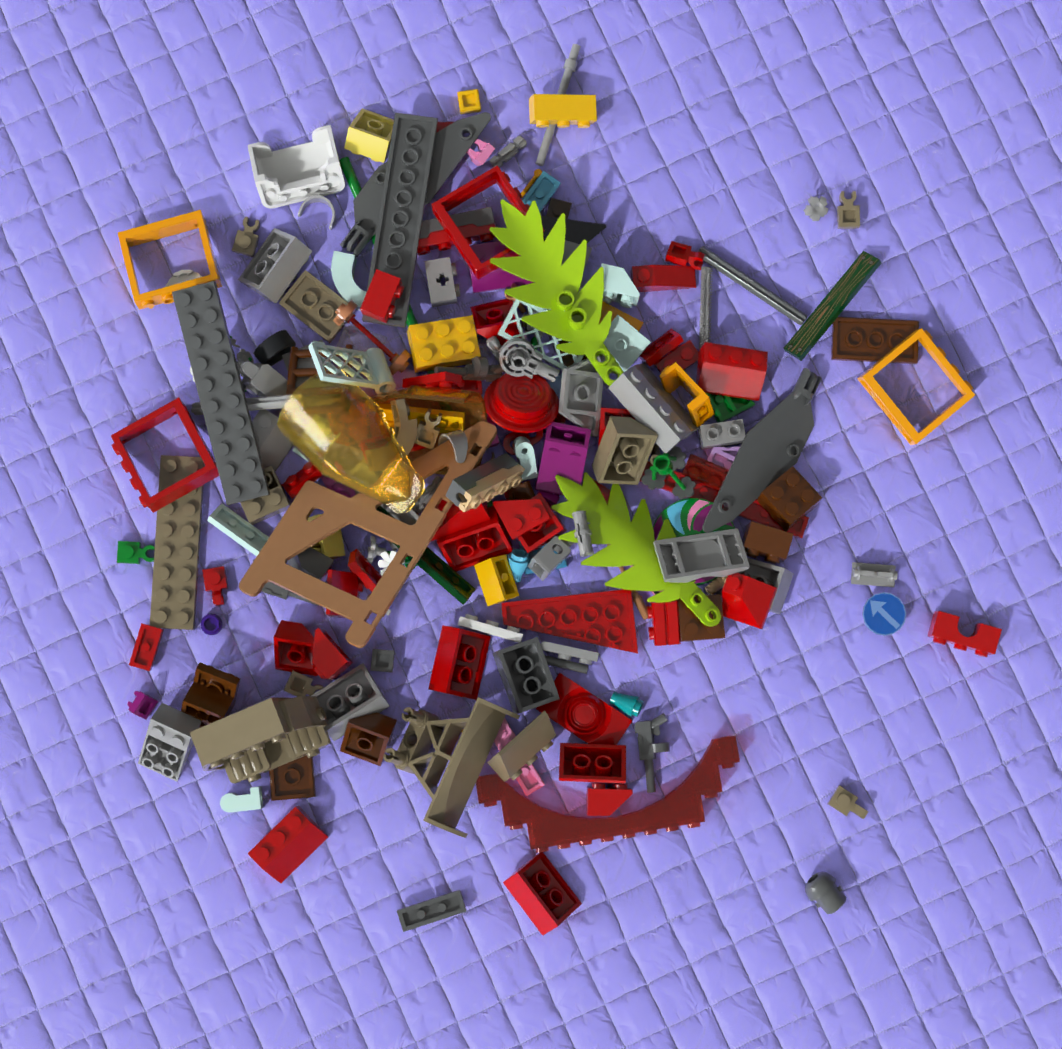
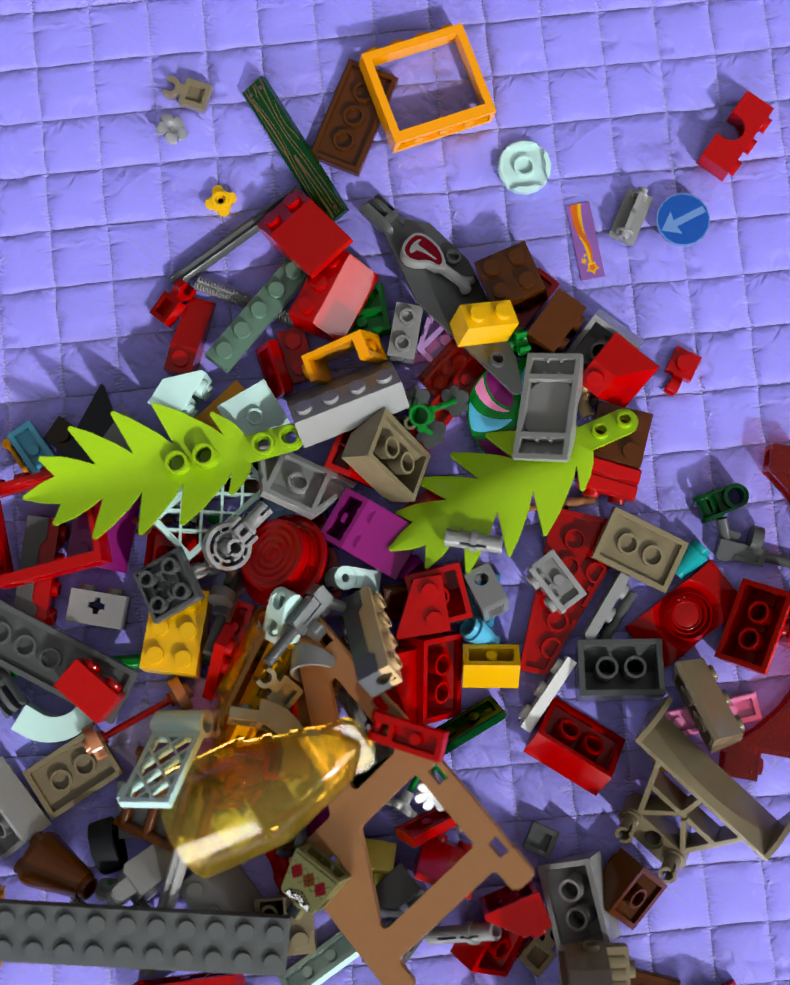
camera: 70 degrees left, 0 degrees up
none -> reddish brown cone [14,831,98,900]
none -> dark grey tile [132,546,205,624]
none -> yellow plate [205,185,237,217]
none -> sand green plate [205,259,308,374]
none -> red slope [257,188,353,279]
none -> light aqua leg [261,586,303,644]
none -> dark grey piece [263,584,346,667]
none -> black tile [275,825,309,859]
none -> olive torso [281,843,352,919]
none -> red plate [367,709,449,763]
none -> light grey piece [399,233,475,295]
none -> light grey pin [424,920,502,945]
none -> yellow brick [449,300,519,347]
none -> light aqua tile [497,140,551,195]
none -> green plate [508,327,531,356]
none -> light grey bracket [525,549,587,614]
none -> medium lavender sticker [566,202,605,281]
none -> dark tan plate [589,506,689,593]
none -> red plate [663,345,702,397]
none -> dark green piece [691,483,749,524]

